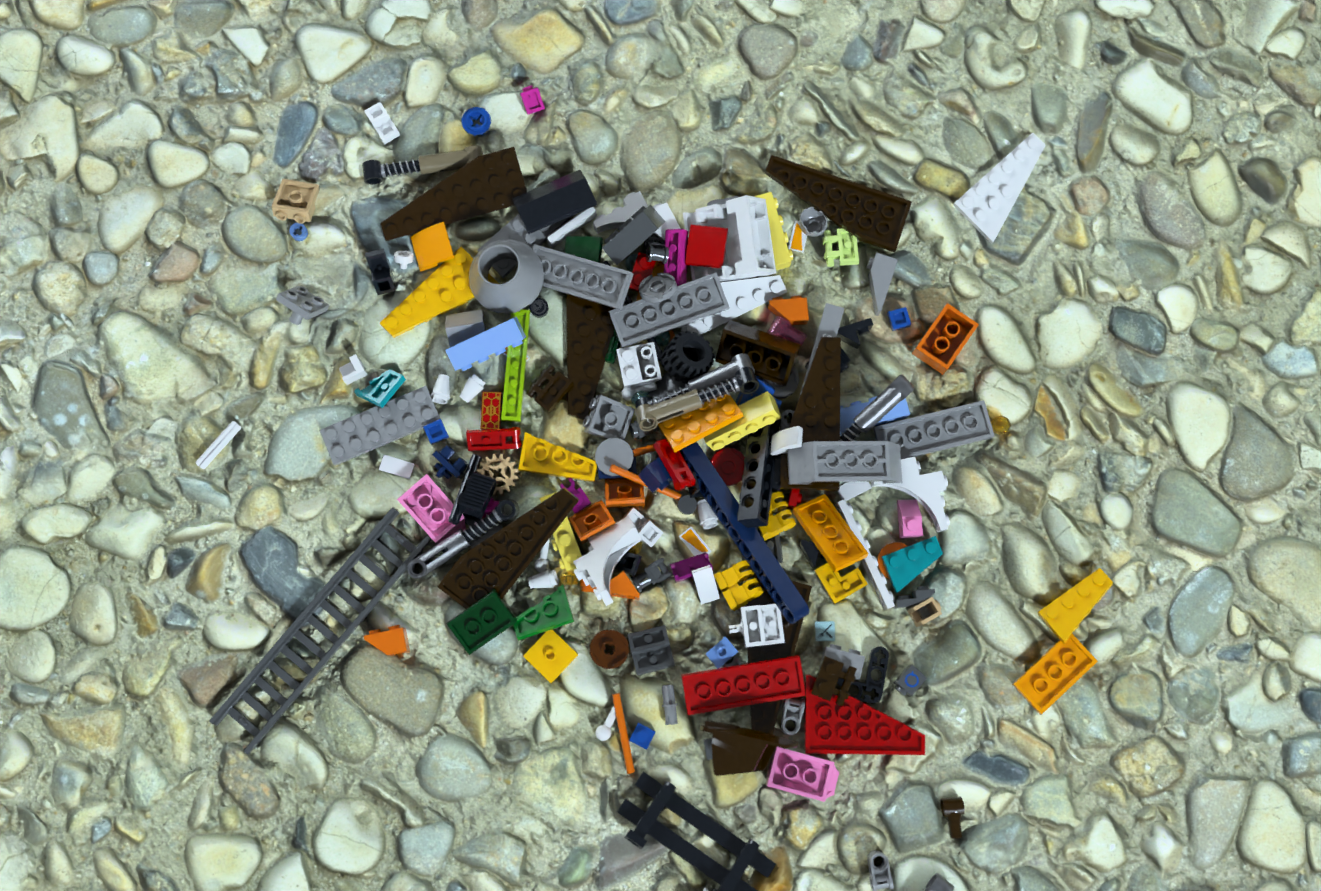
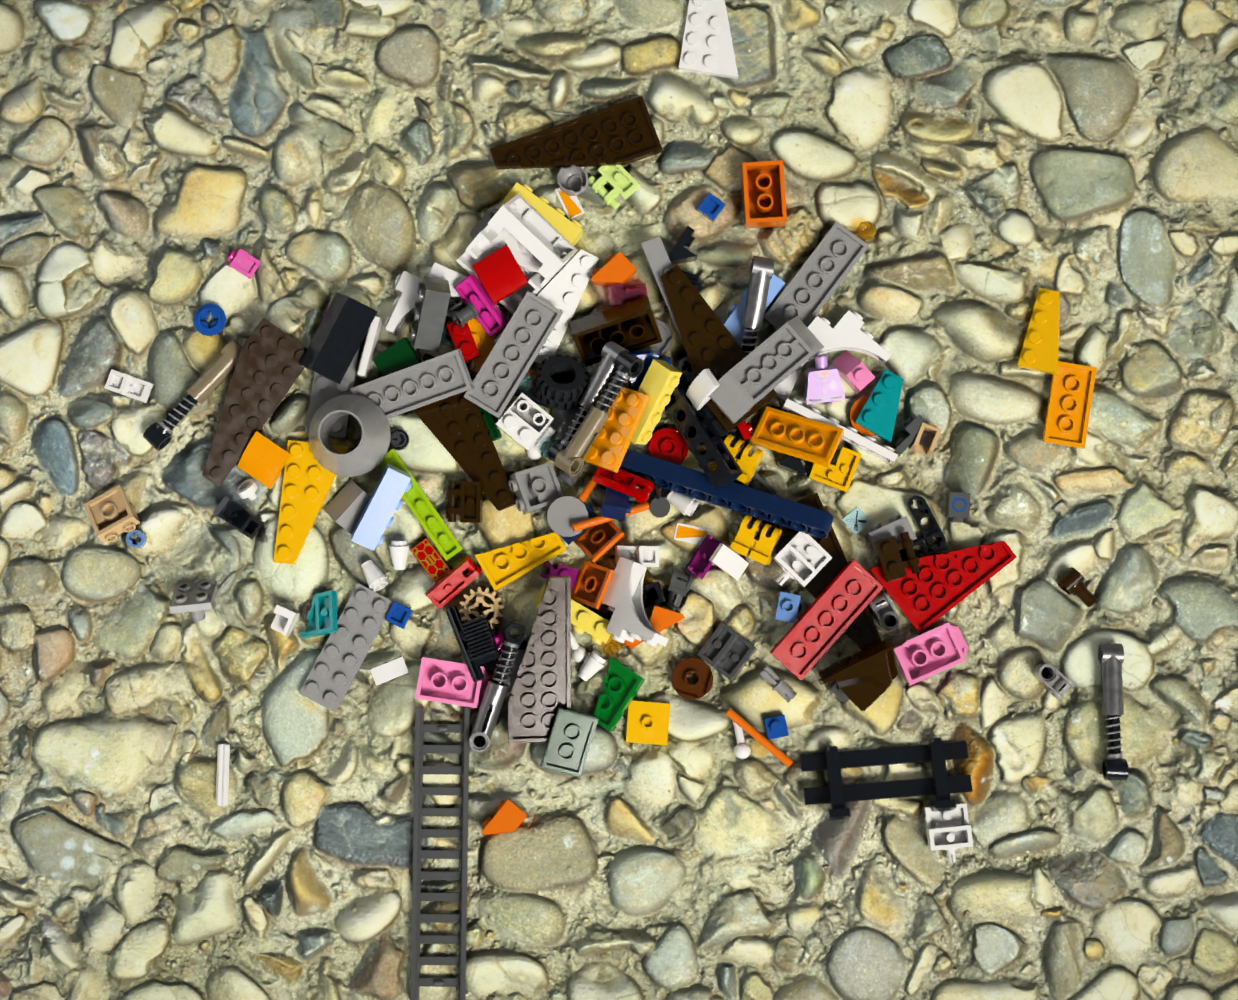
camera: 30 degrees left, 5 degrees up
dark blue hips [432,445,469,479] -> none
light grey tile [639,273,677,303] -> none
light grey slope [867,253,898,316] -> none
none -> torso [804,355,845,405]

